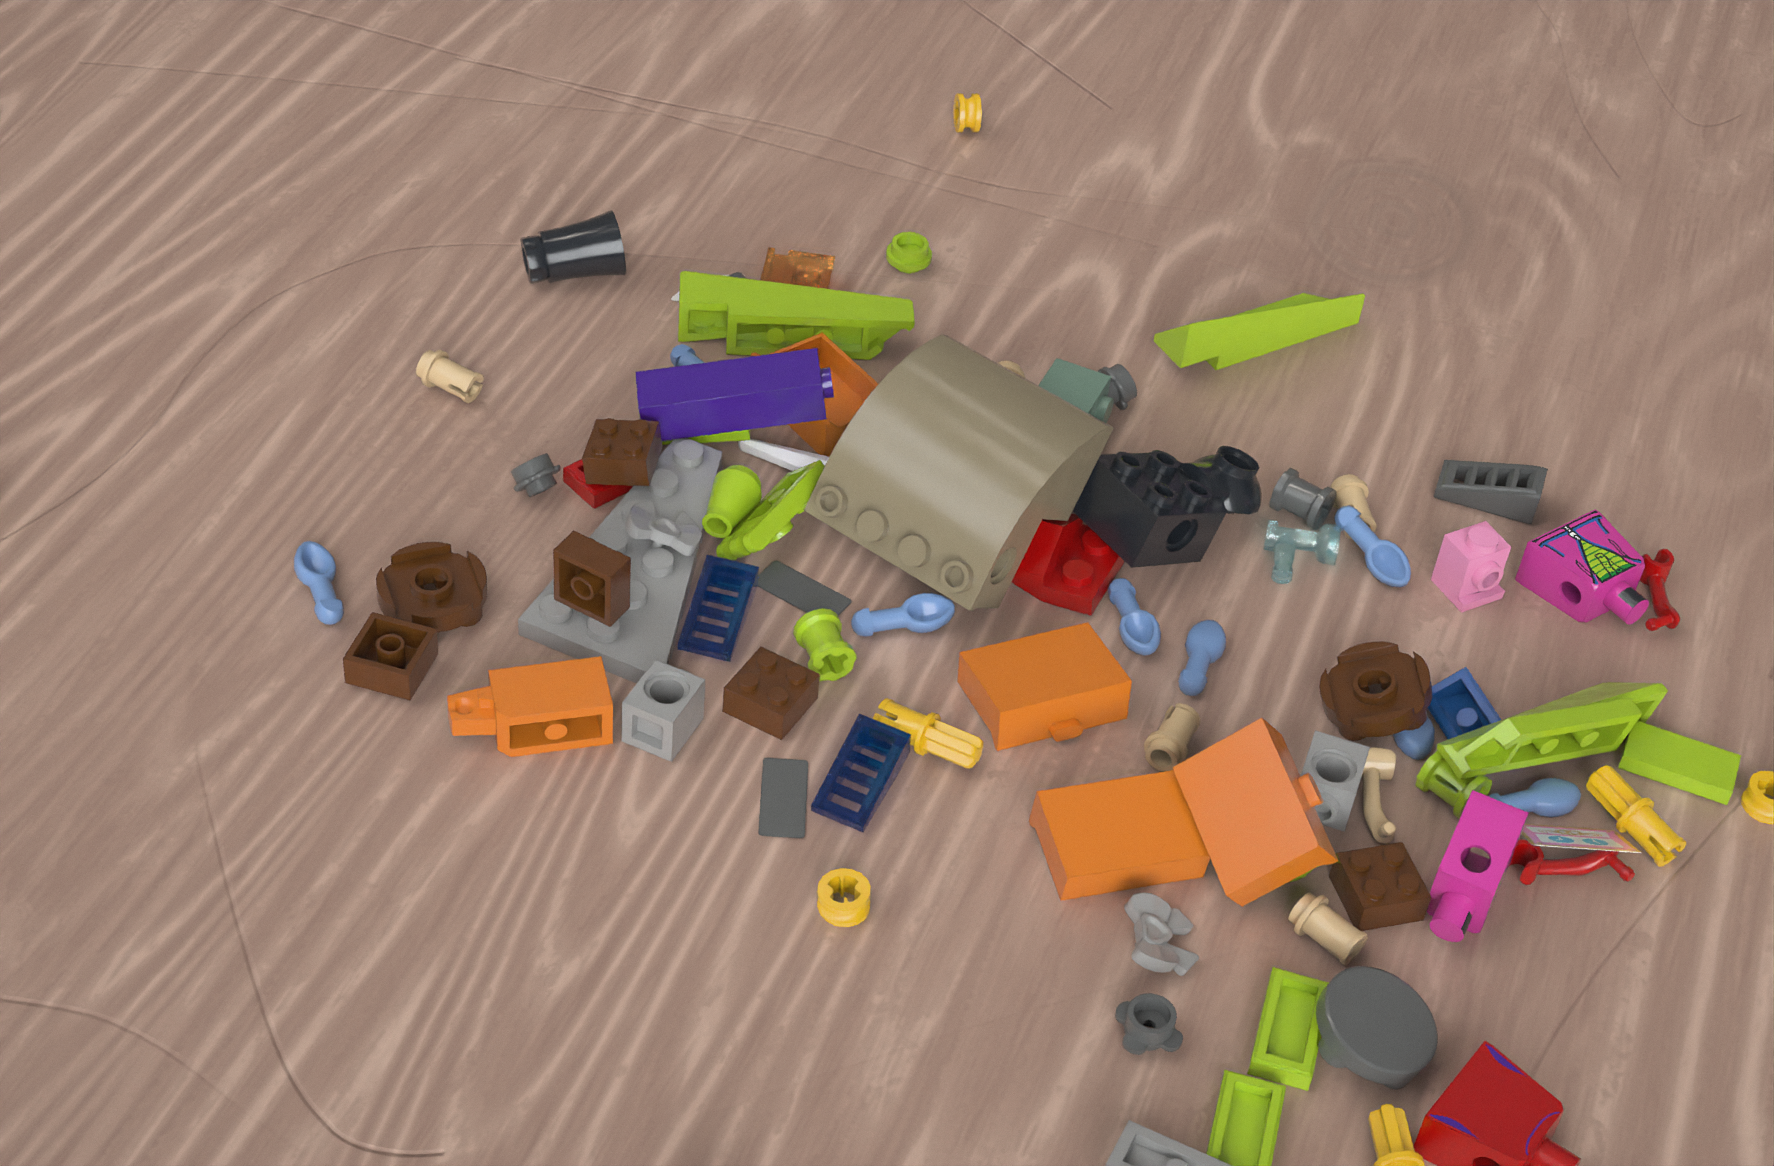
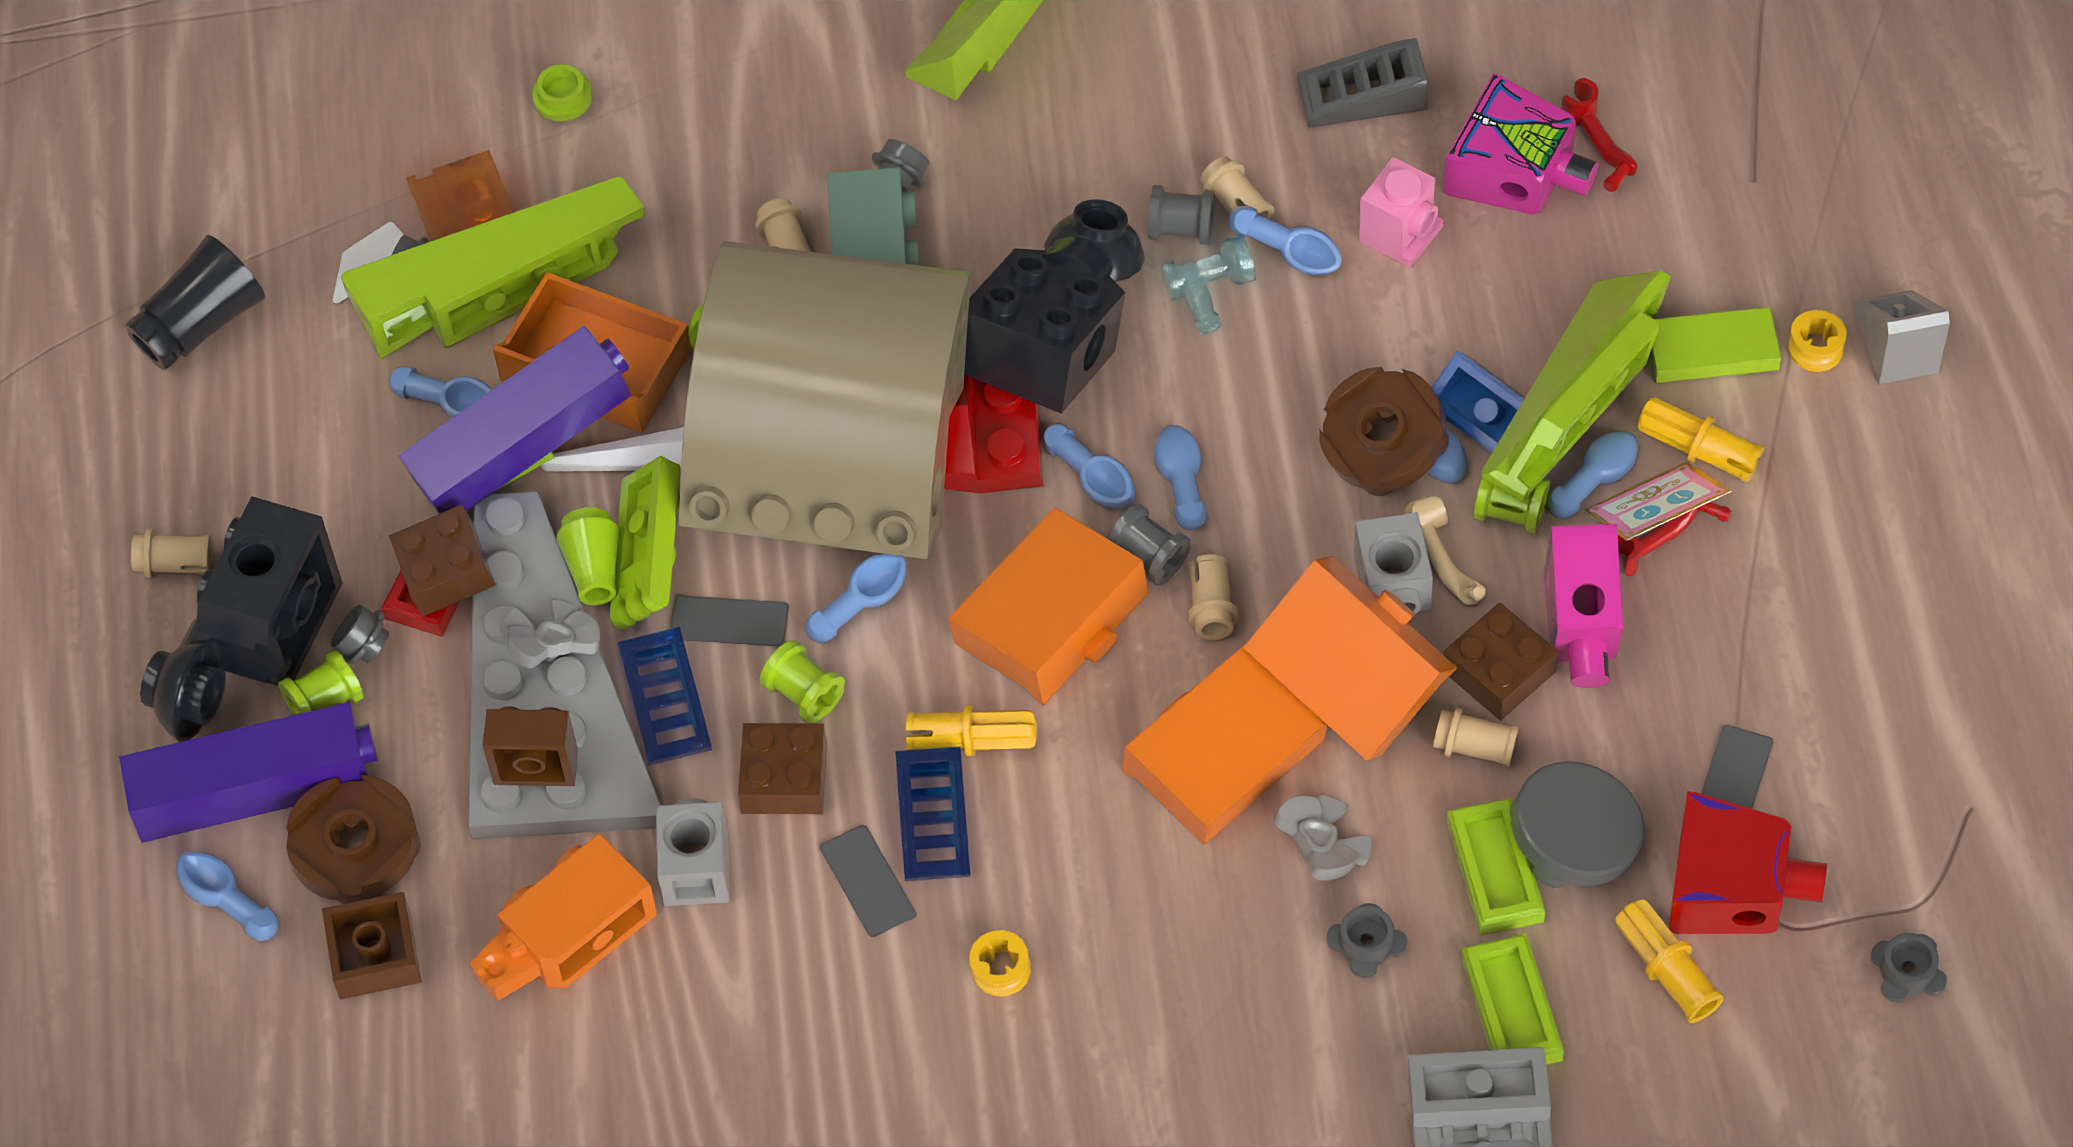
camera: 20 degrees left, 15 degrees up
none -> dark purple brick [119,702,378,843]
none -> black brick [140,496,343,742]
none -> lime bush [278,650,364,715]
none -> dark grey bush [1107,504,1191,586]
none -> dark grey sticker [1701,725,1773,809]

